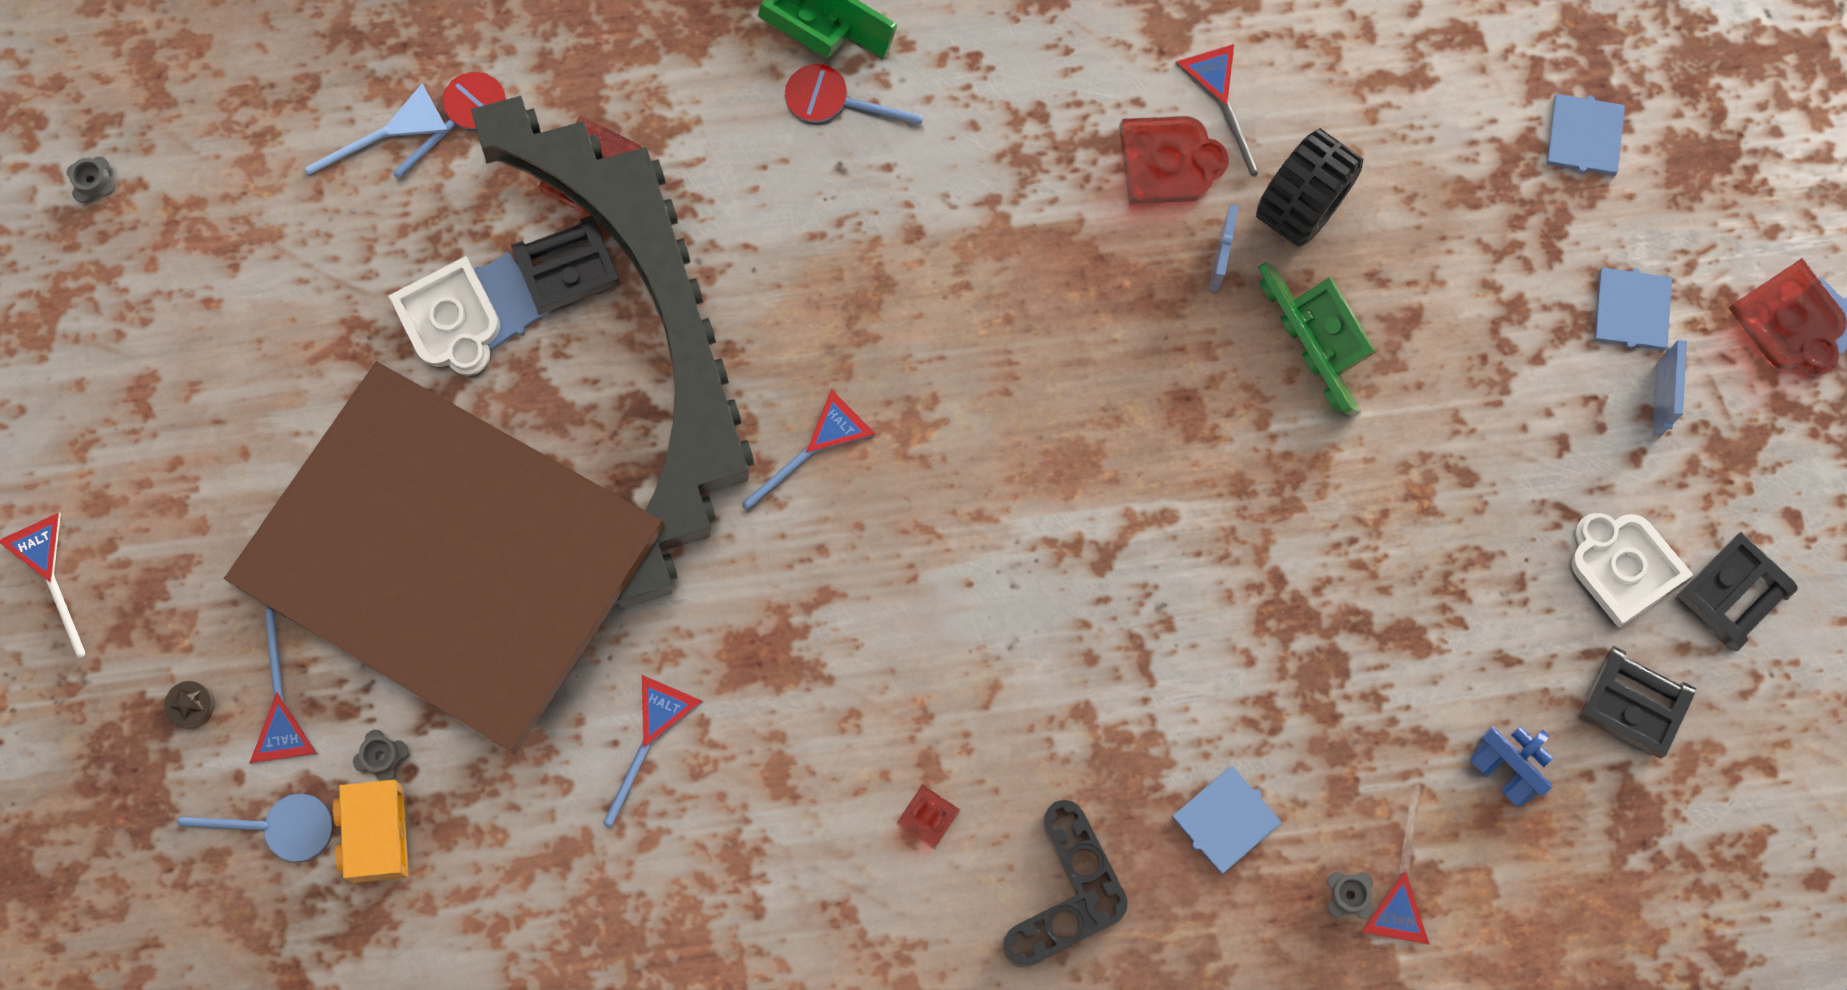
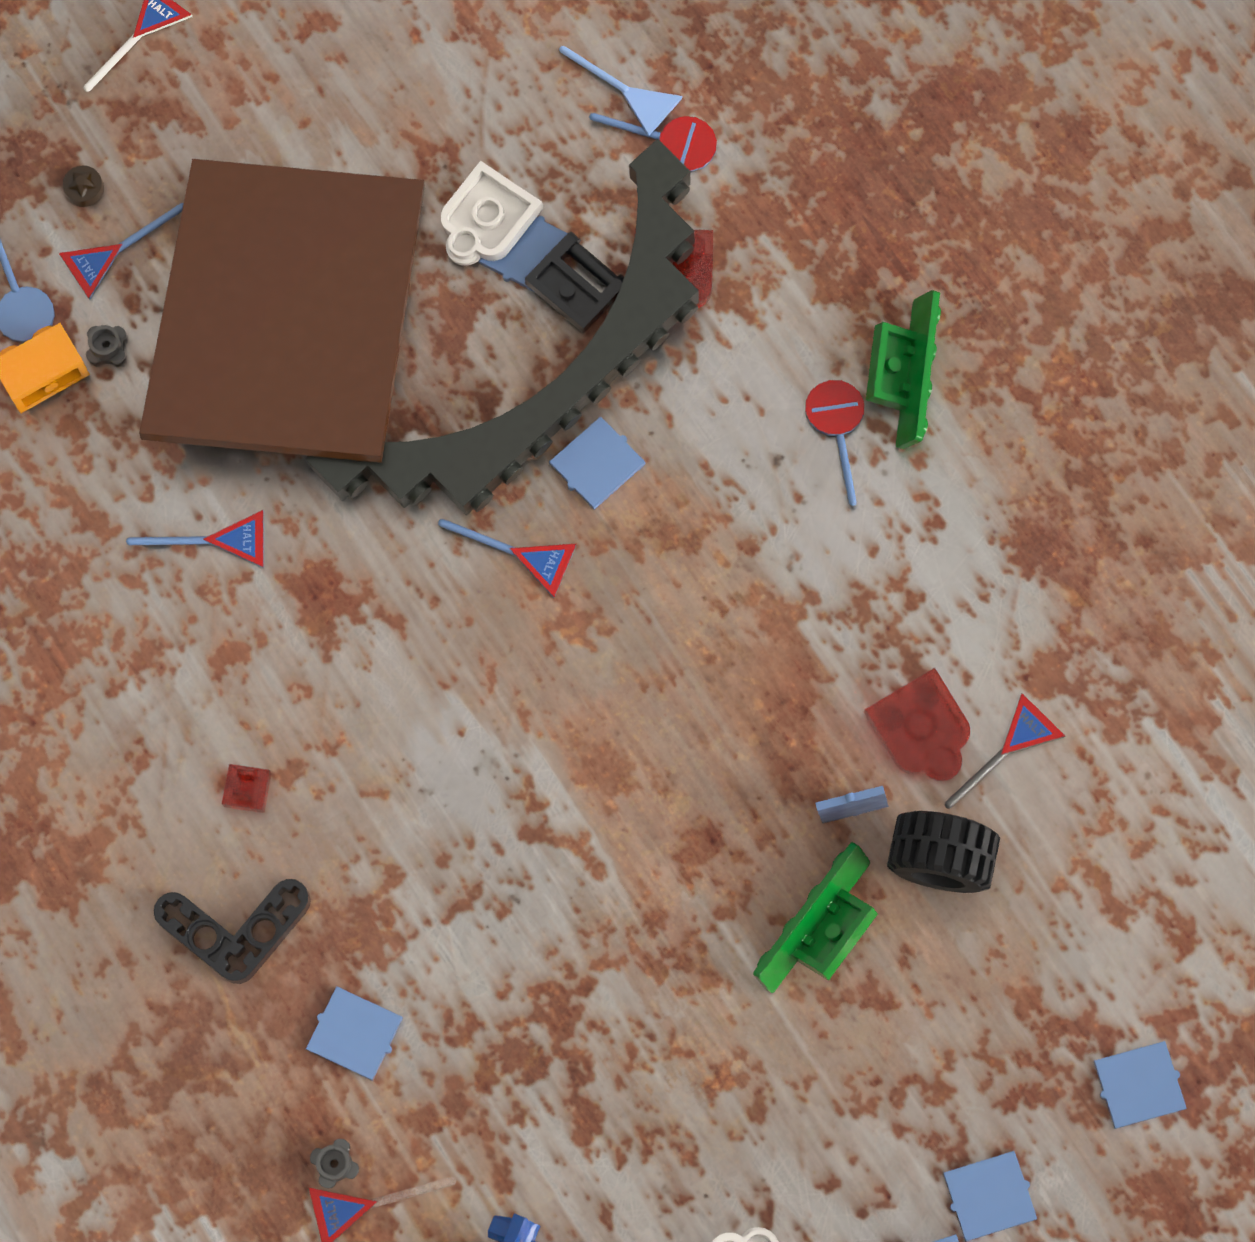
camera: 70 degrees right, 0 degrees up
none -> medium blue piece [549,416,645,510]

